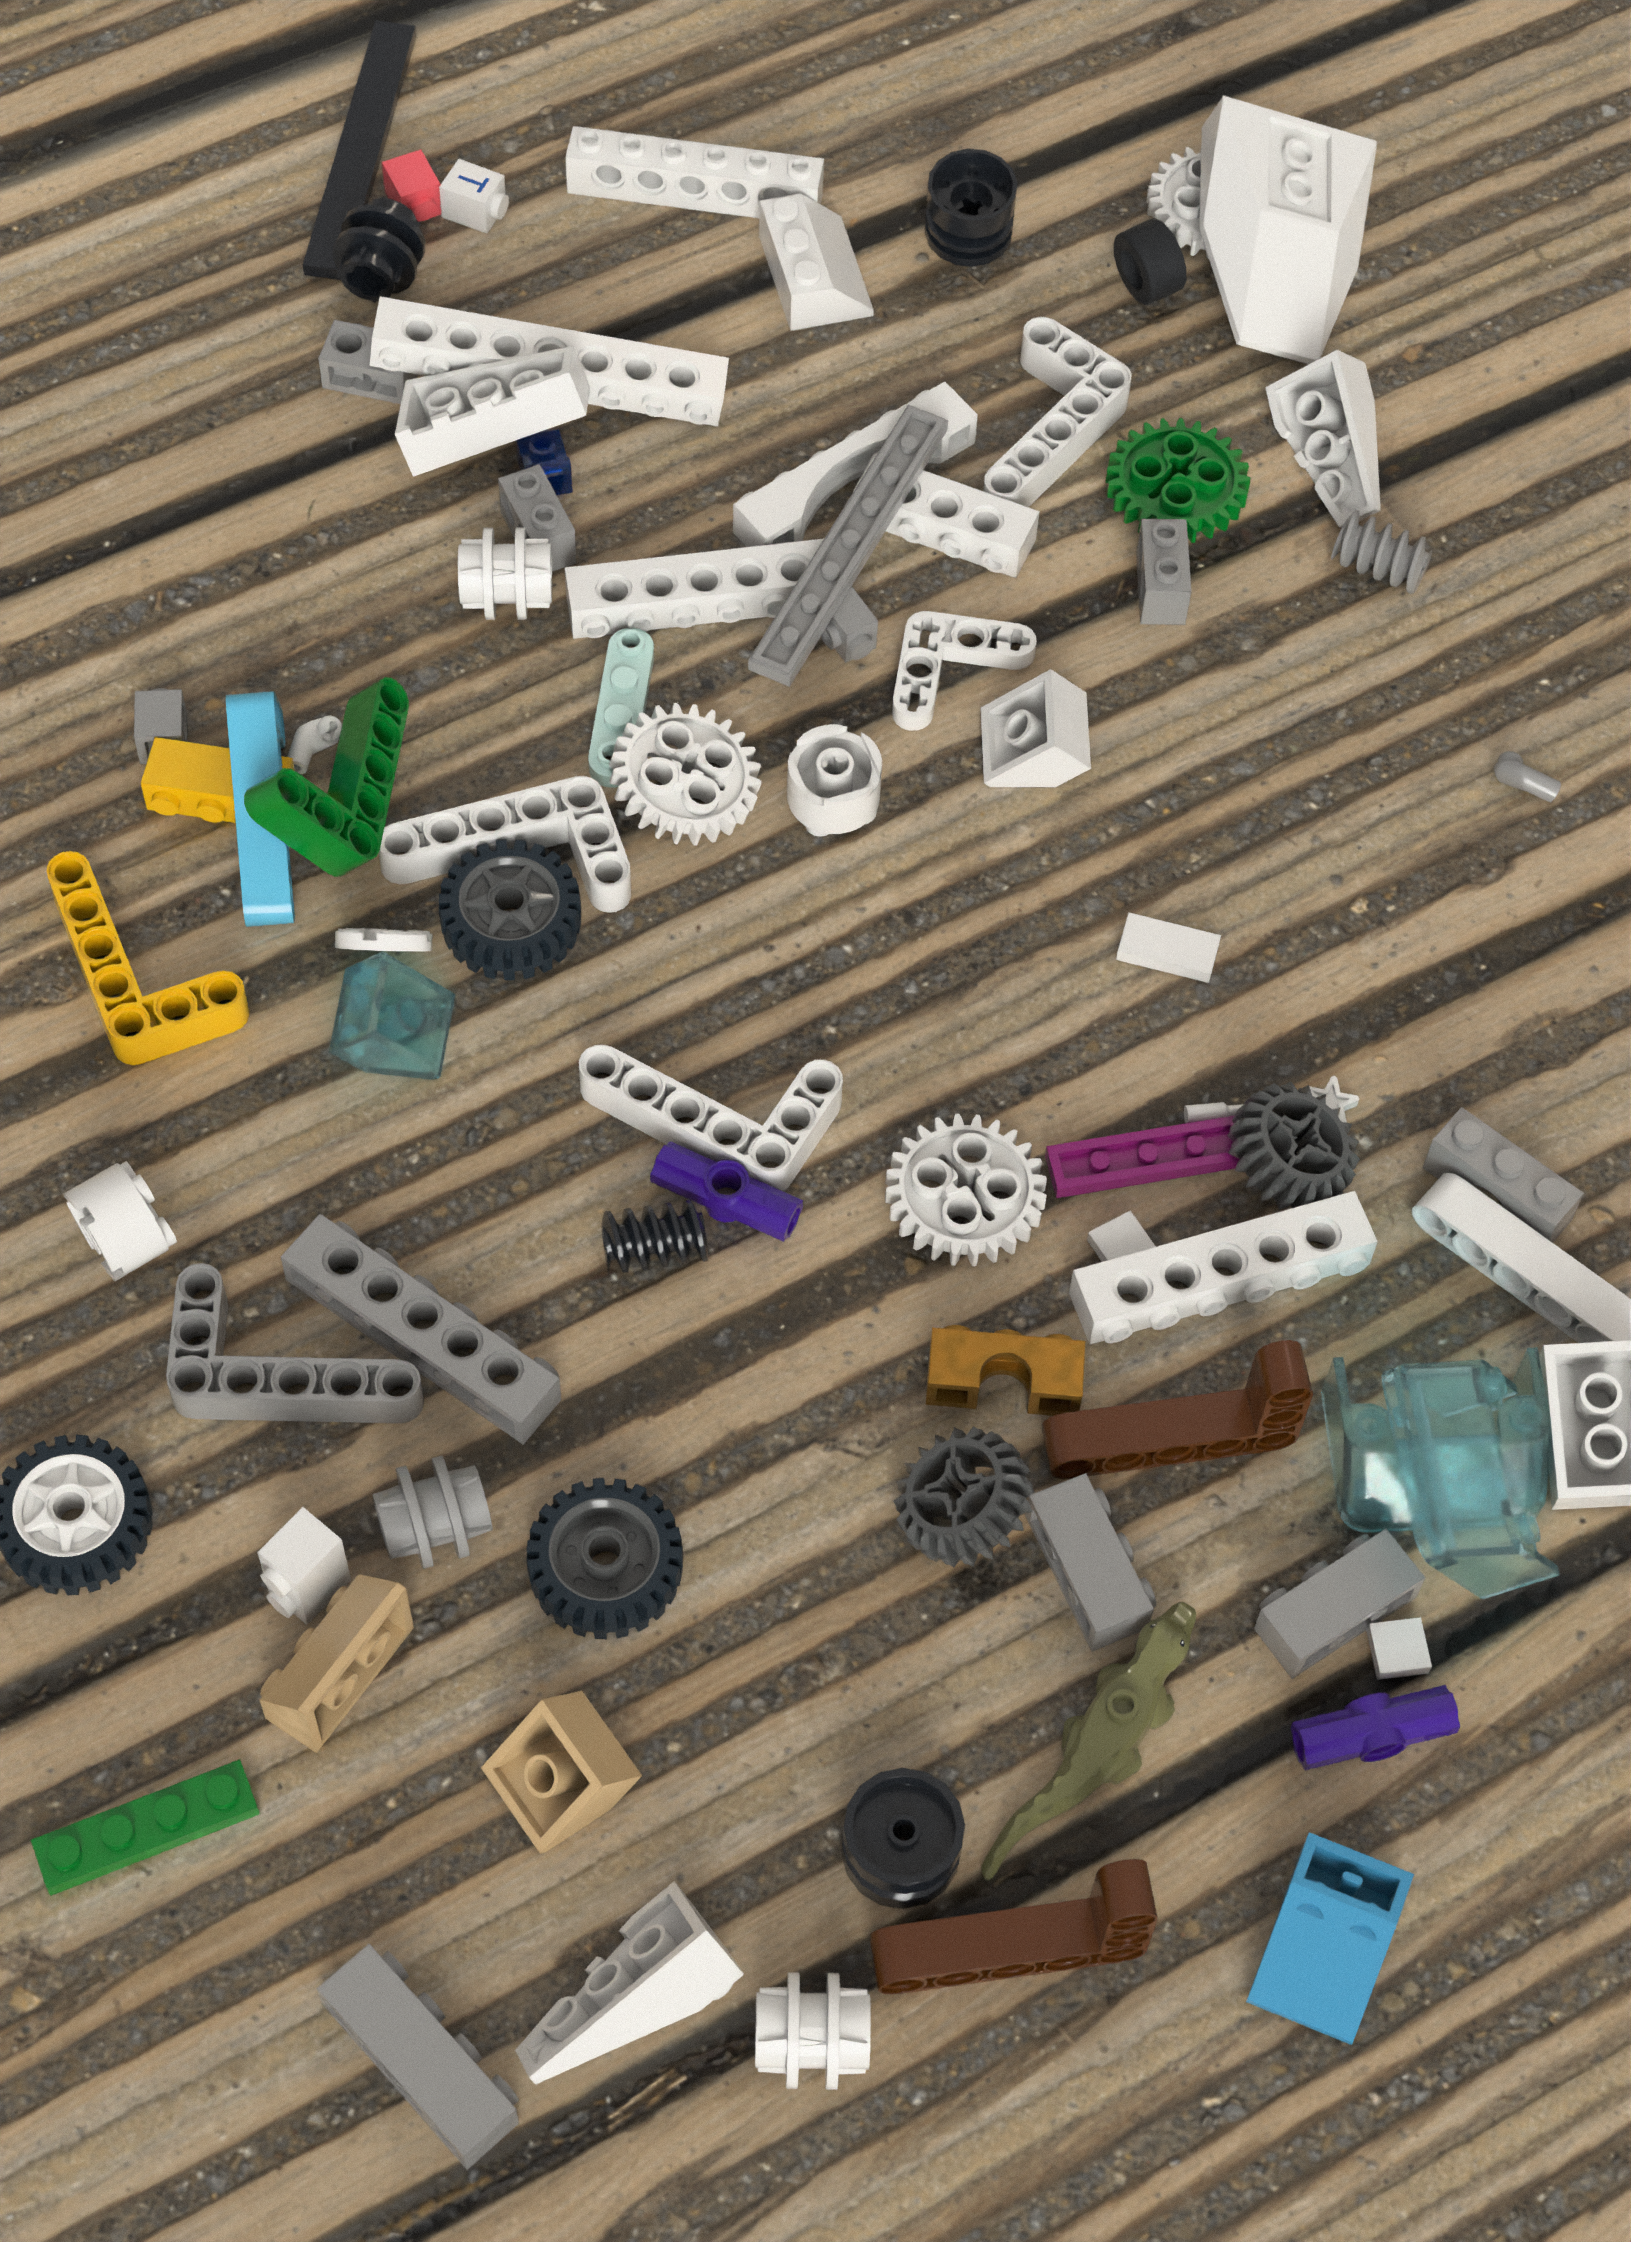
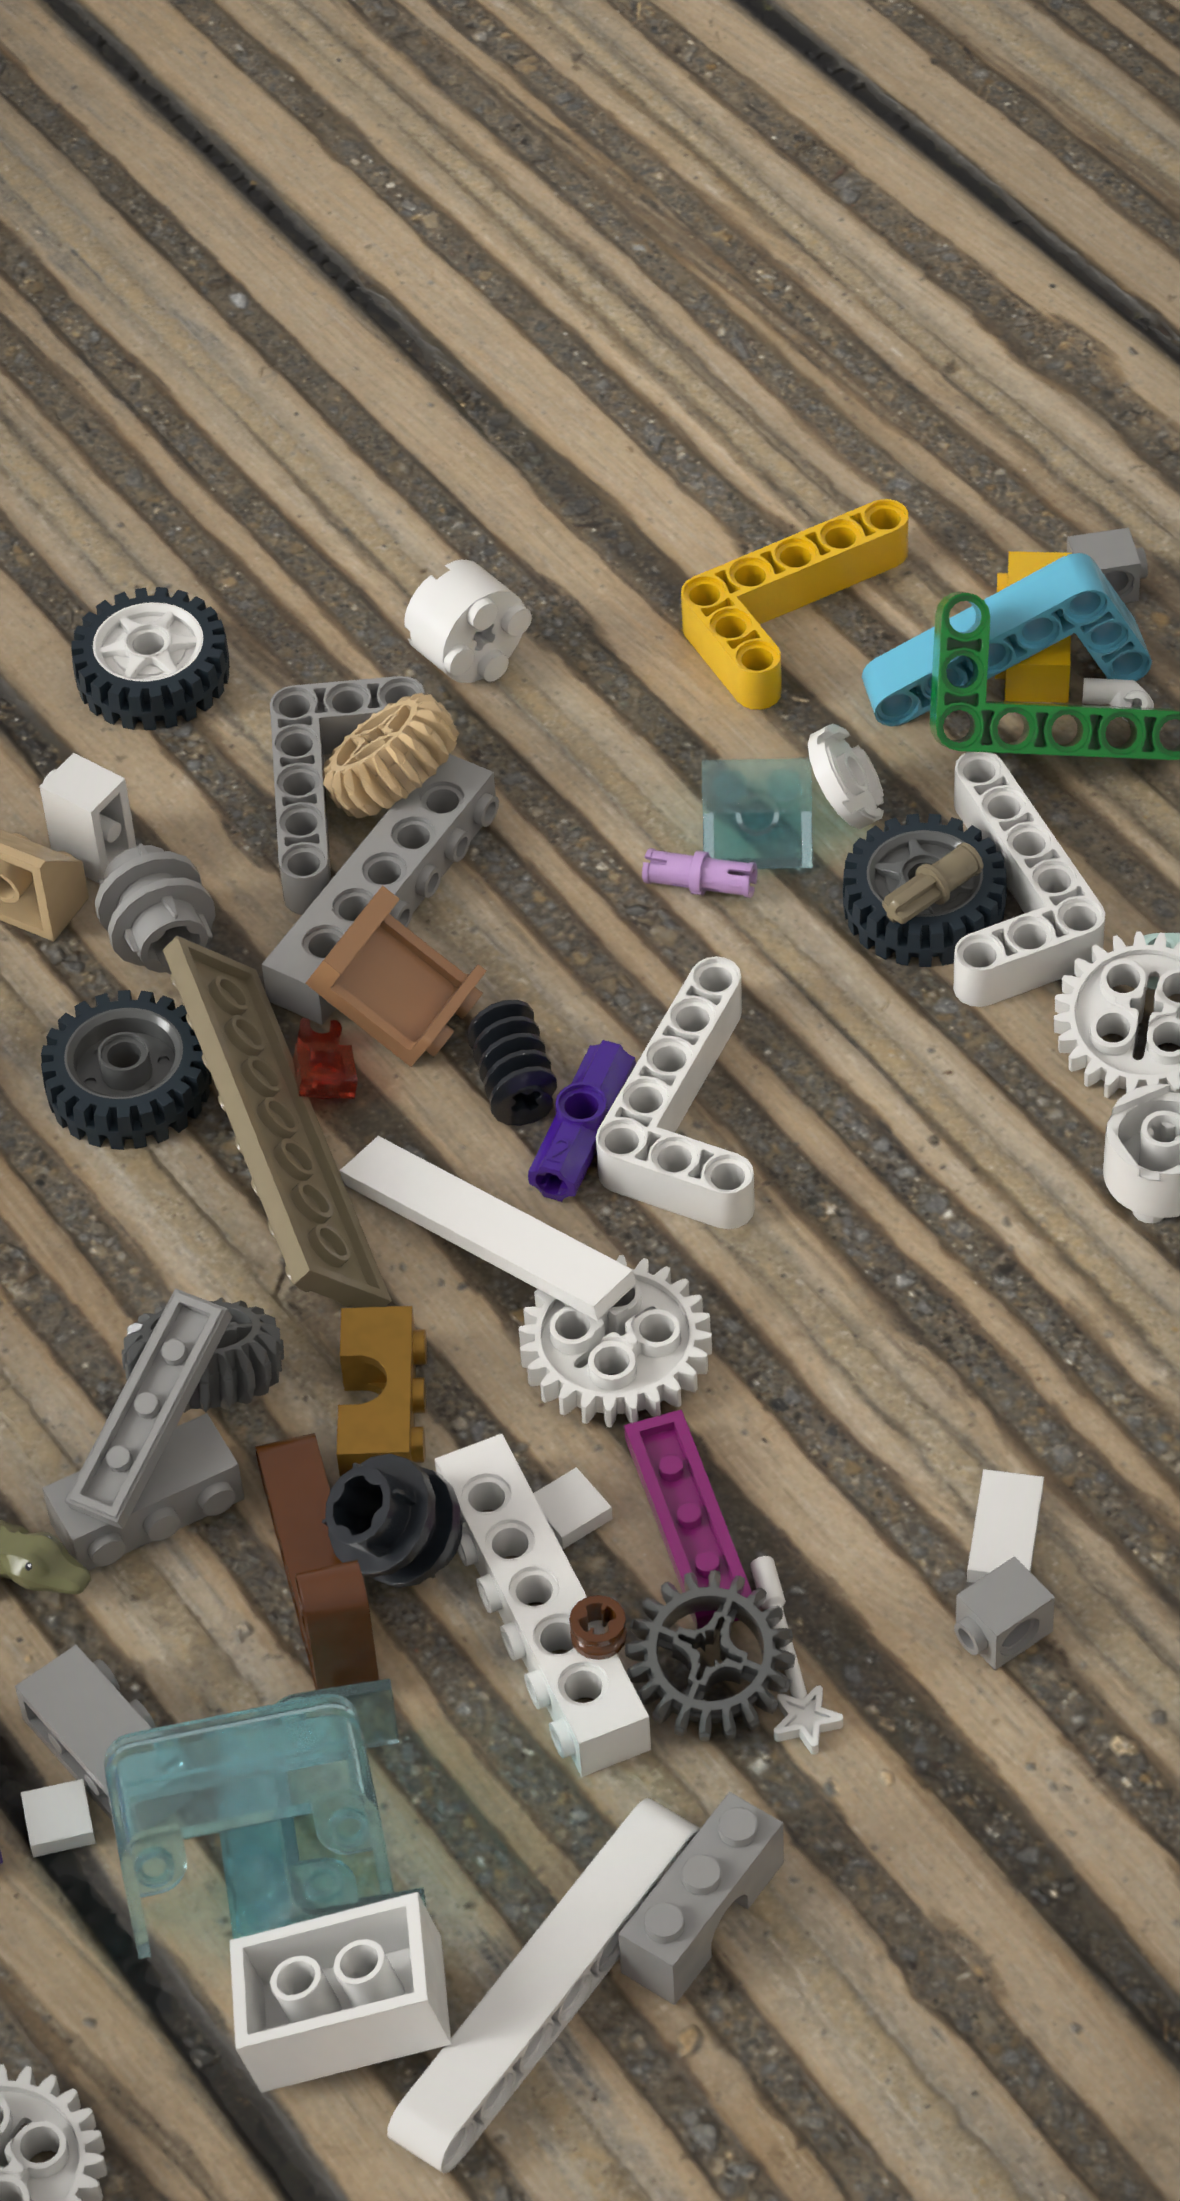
camera: 90 degrees right, 10 degrees down
none -> light grey tile [65,1288,233,1530]
none -> dark tan plate [163,936,392,1308]
none -> clear red plate [293,1018,358,1099]
none -> medium nougat panel [305,885,487,1067]
none -> black piece [322,1454,466,1588]
none -> tan gear [323,693,459,818]
none -> white tile [339,1136,636,1321]
none -> reddish brown bush [569,1595,627,1660]
none -> lavender pin [642,848,757,898]
none -> dark tan axle [882,842,984,924]
none -> light grey brick [954,1556,1055,1670]

